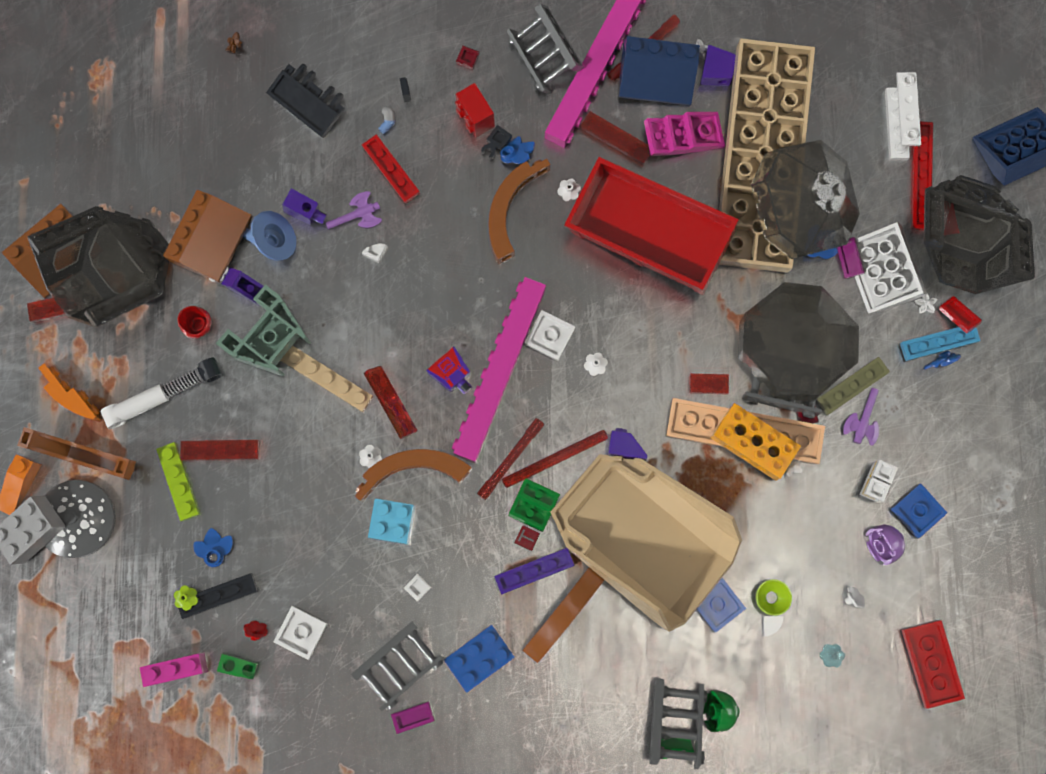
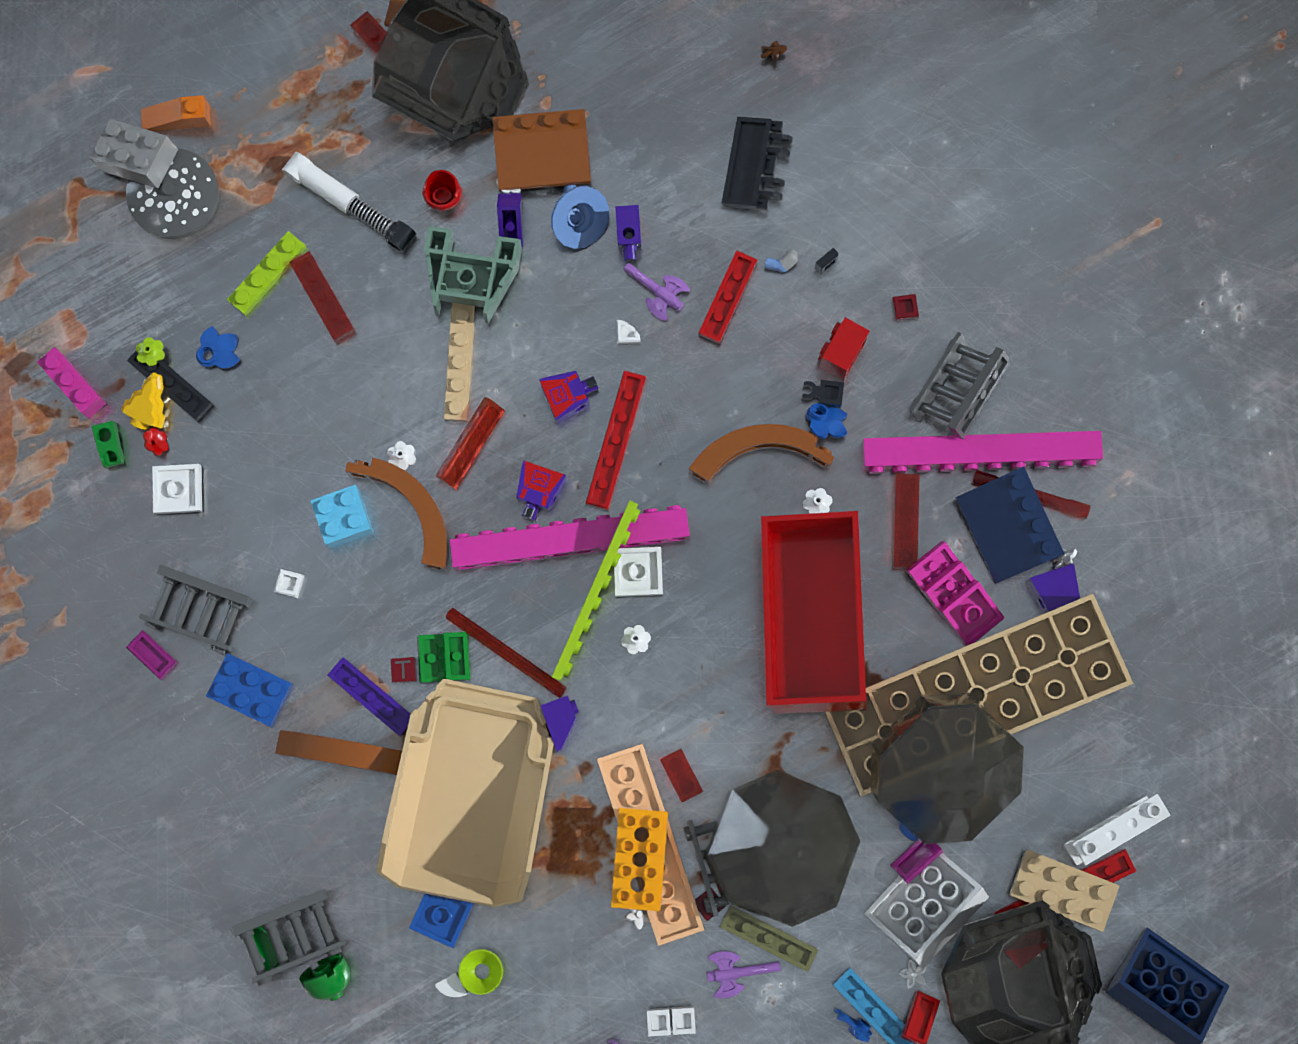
camera: 65 degrees right, 0 degrees up
dark orange arch [17,427,136,480] -> none
orange slope [38,363,102,422] -> none
clear red piece [477,418,545,501] -> none
none -> yellow rock [121,372,165,430]
none -> torso [539,371,599,425]
none -> lime plate [552,500,641,681]
none -> red tile [585,370,647,511]
none -> tan plate [1009,849,1119,932]

